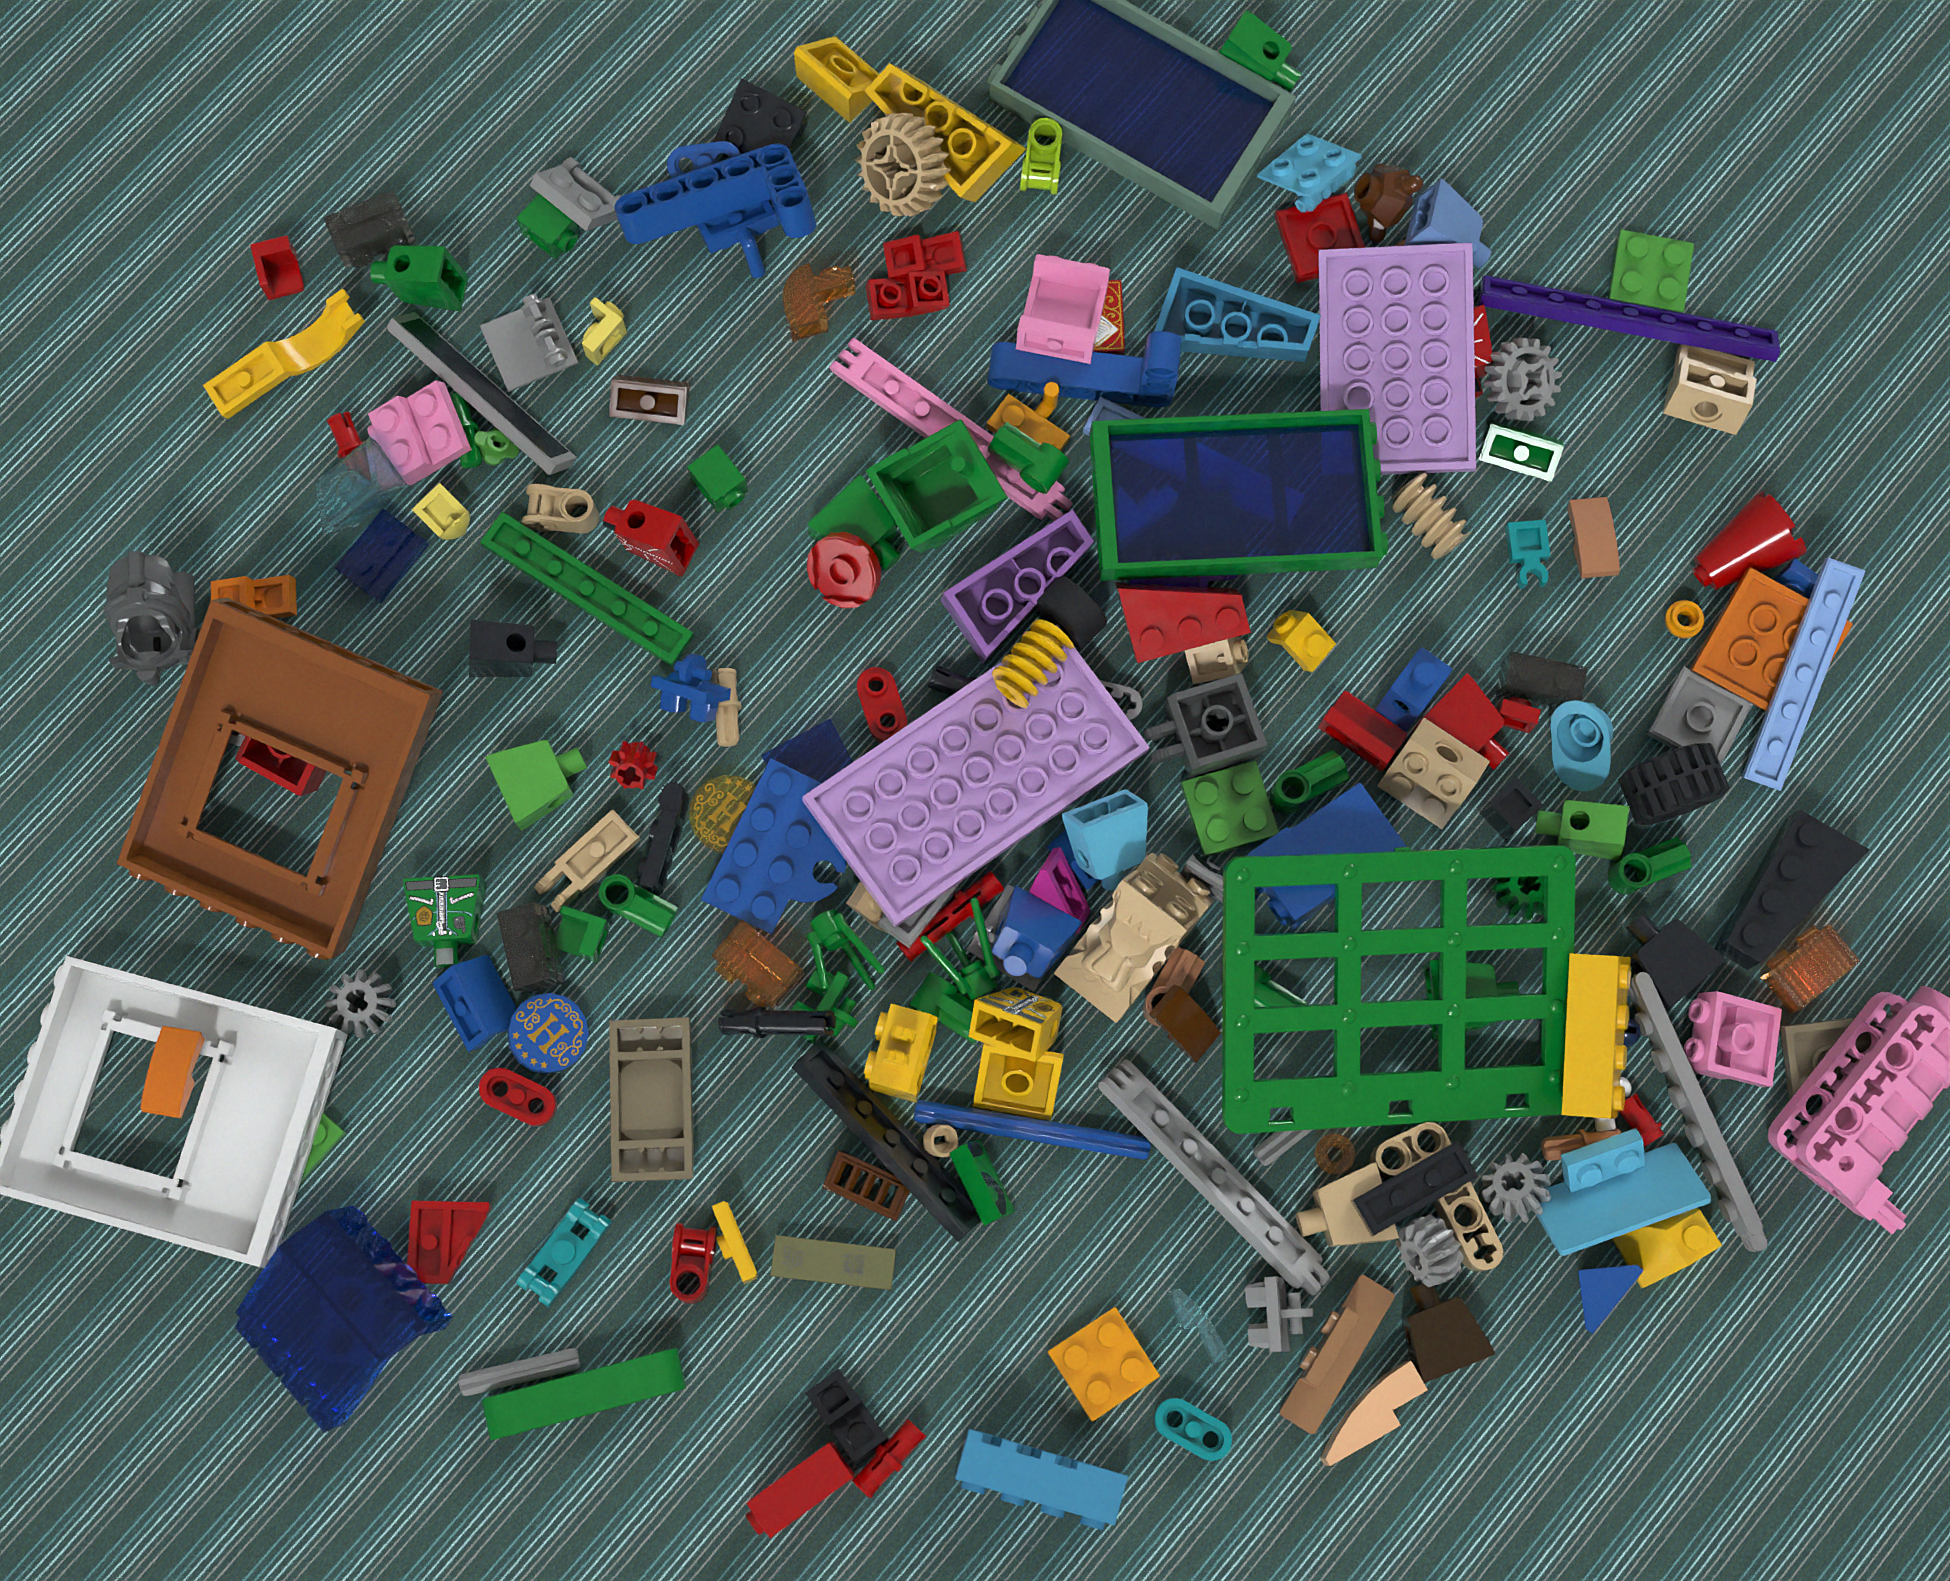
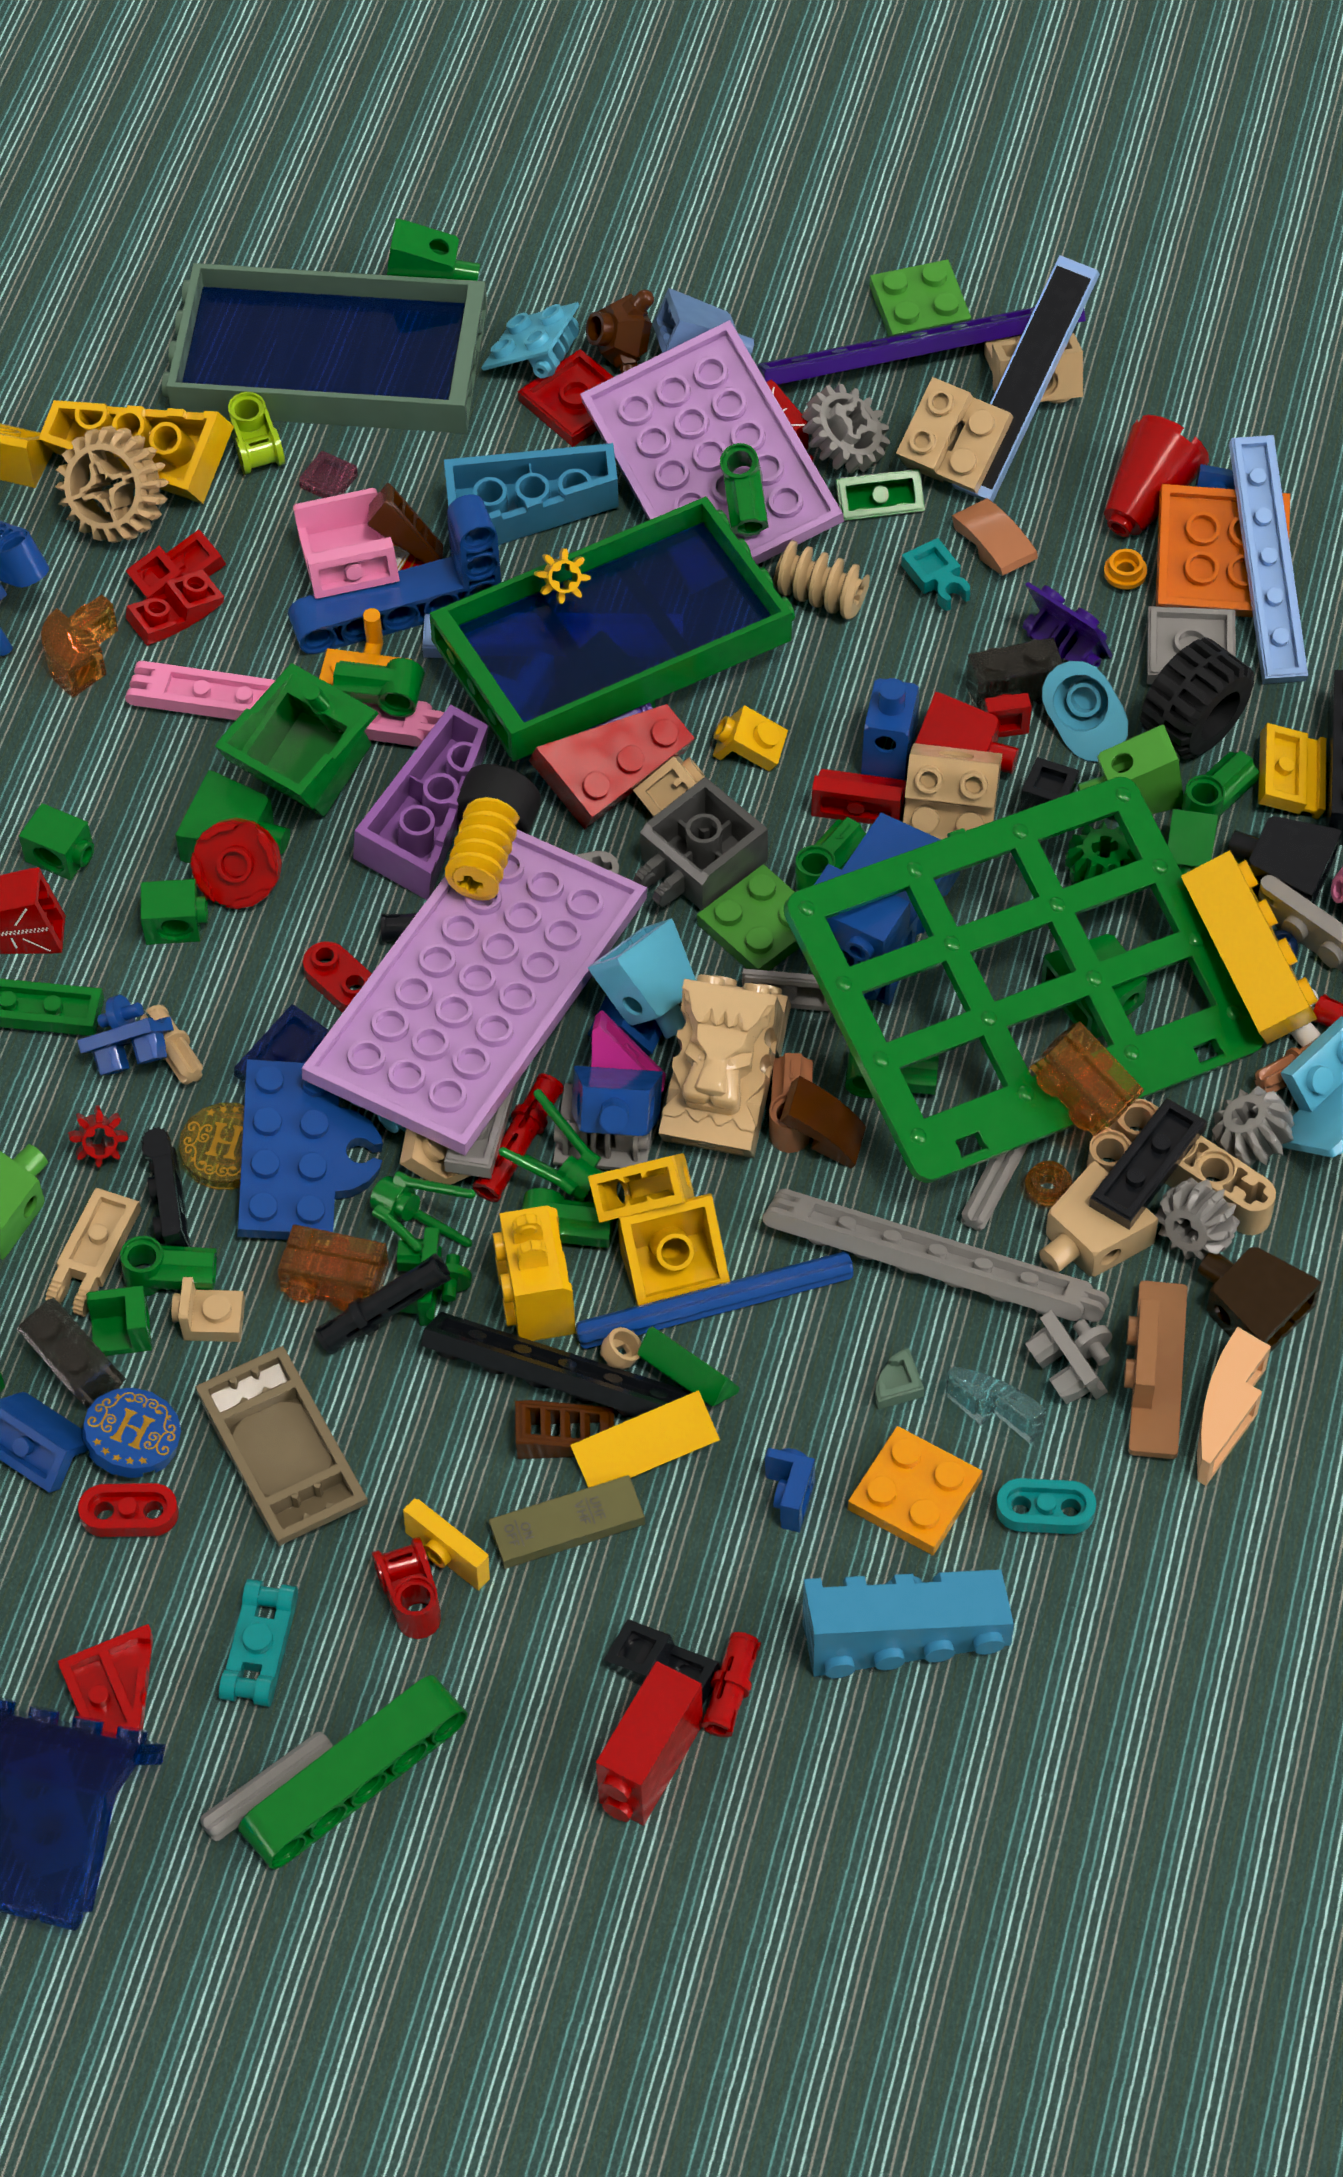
camera: 20 degrees left, 20 degrees down
none -> green brick [141,879,208,945]
none -> tan bracket [171,1277,245,1342]
none -> clear pink tile [299,450,358,498]
none -> reddish brown slope [367,483,443,564]
none -> yellow gear [534,548,591,604]
none -> yellow sticker [570,1390,720,1488]
none -> green piece [720,443,769,537]
none -> blue bracket [765,1448,815,1532]
none -> sand green tile [875,1348,924,1410]
none -> tan brick [896,377,1014,494]
none -> black tile [952,255,1100,502]
none -> dark purple hinge [1022,582,1113,668]
none -> clear orange brick [1030,1021,1144,1136]
none -> green brick [1168,809,1218,874]
none -> yellow plate [1258,723,1327,819]

